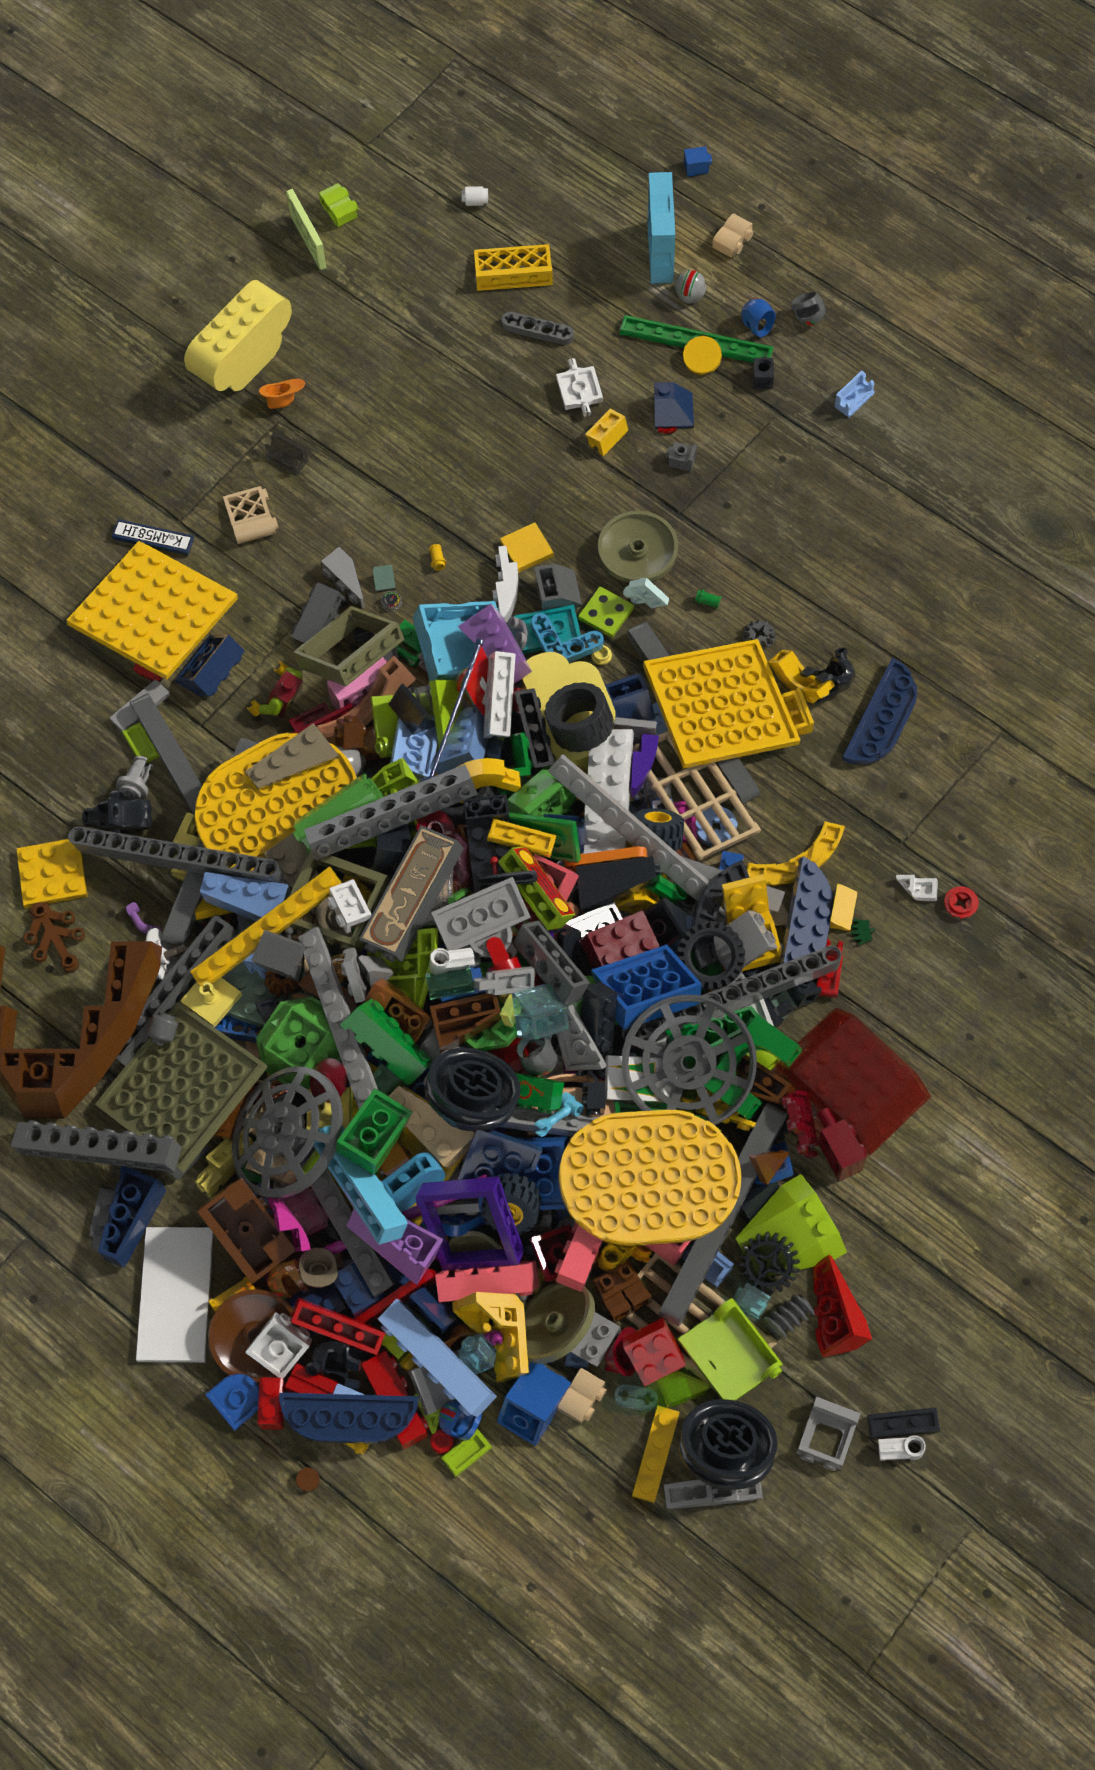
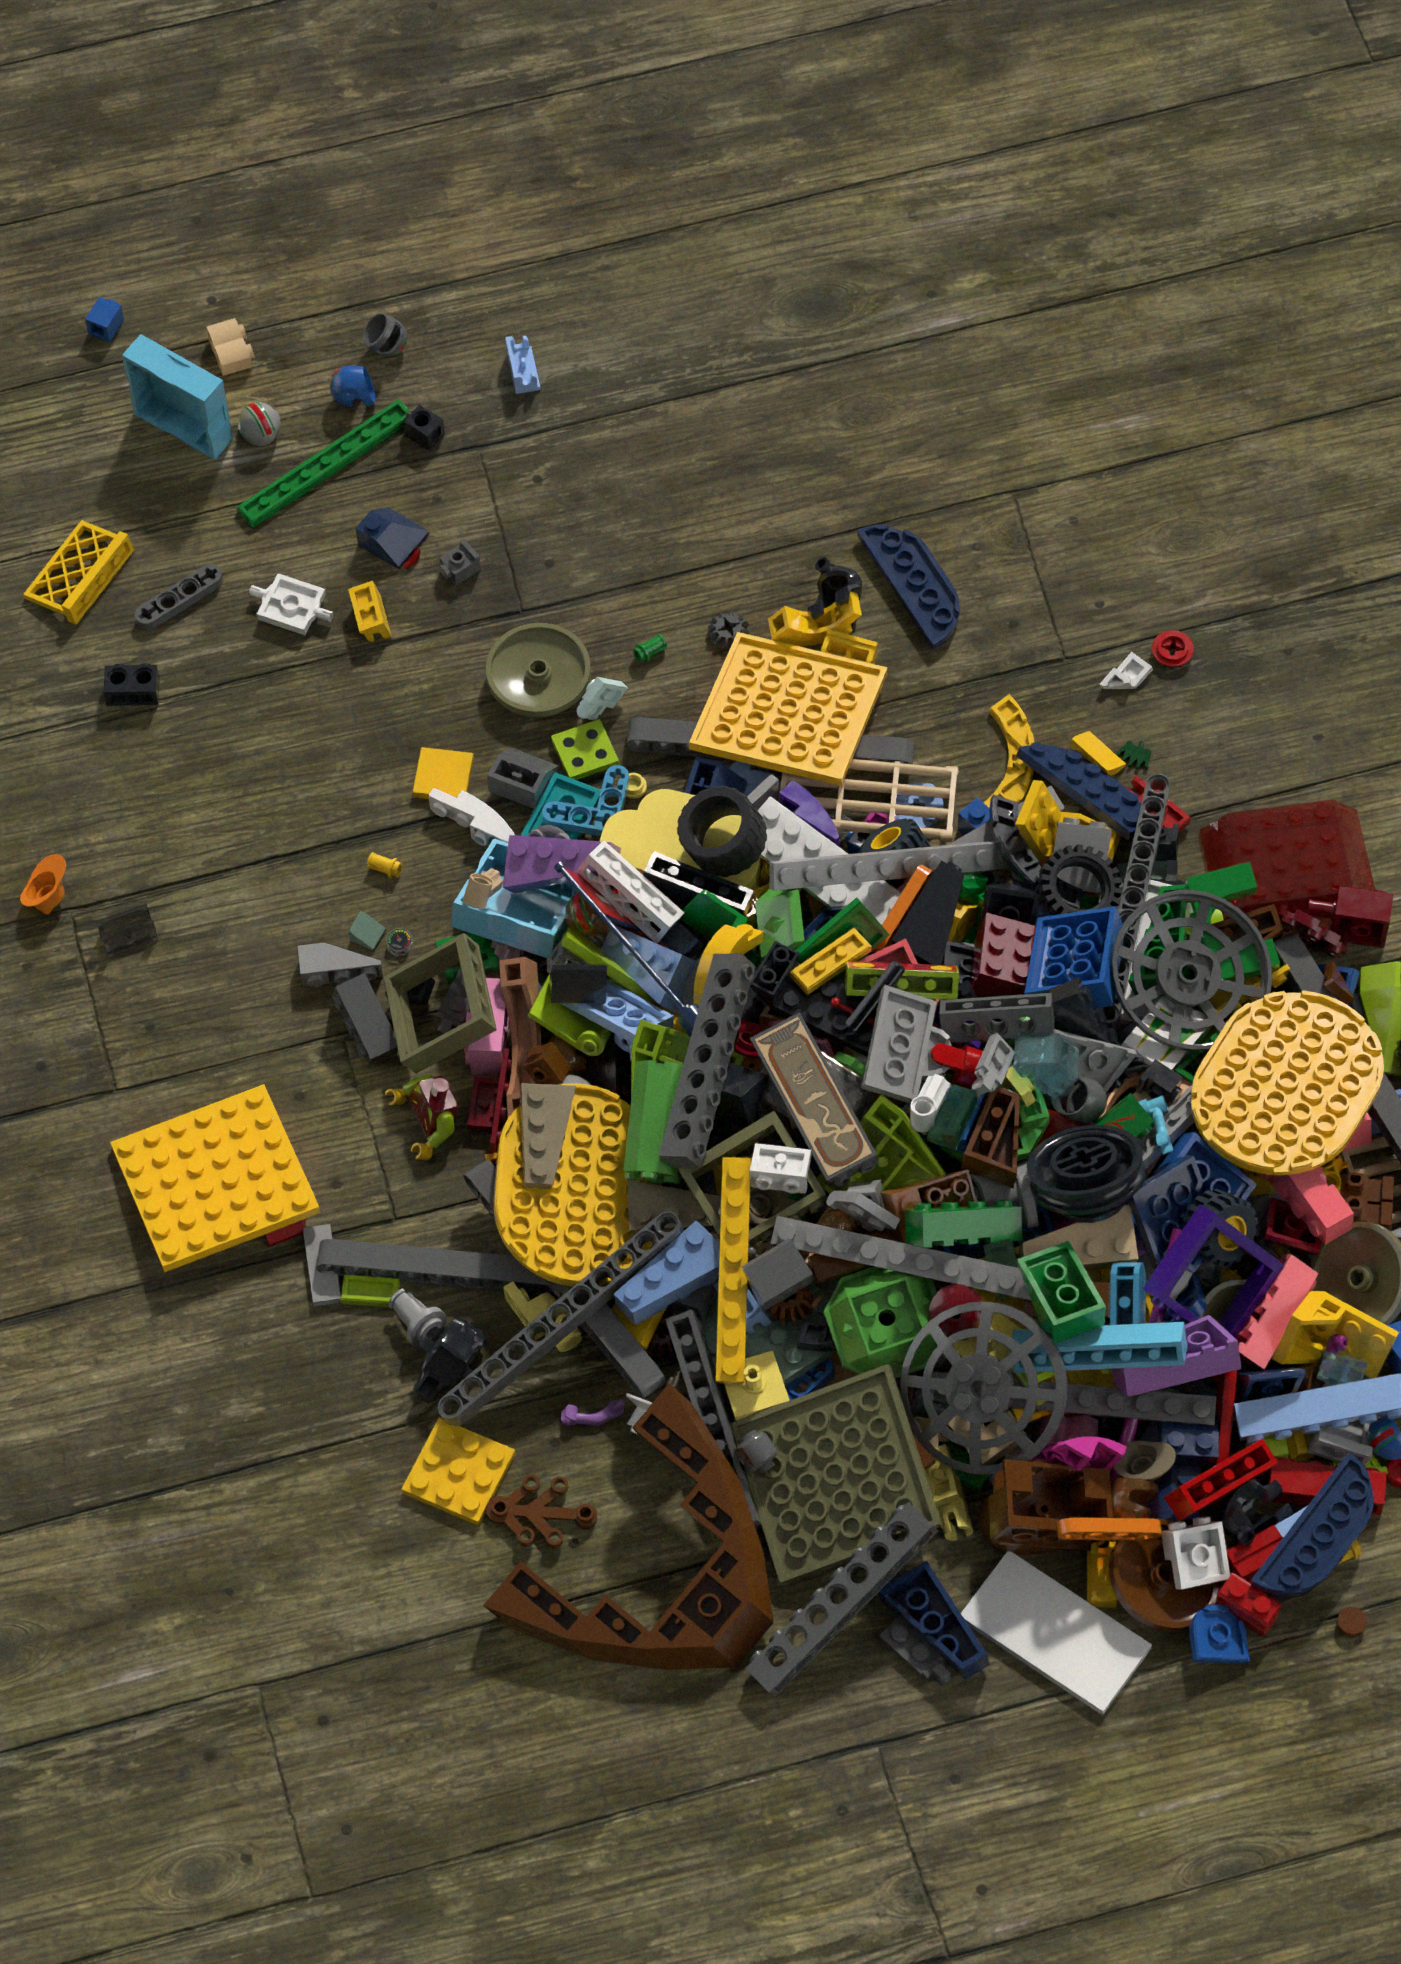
camera: 55 degrees left, 5 degrees down
tile [112,519,194,556] -> none
dark blue slope [174,634,245,697] -> none
tan piece [223,486,279,544] -> none
yellow tile [683,336,722,375] -> none
none -> black brick [103,663,160,706]
none -> tan piece [463,868,504,909]
none -> orange beam [1056,1518,1162,1540]

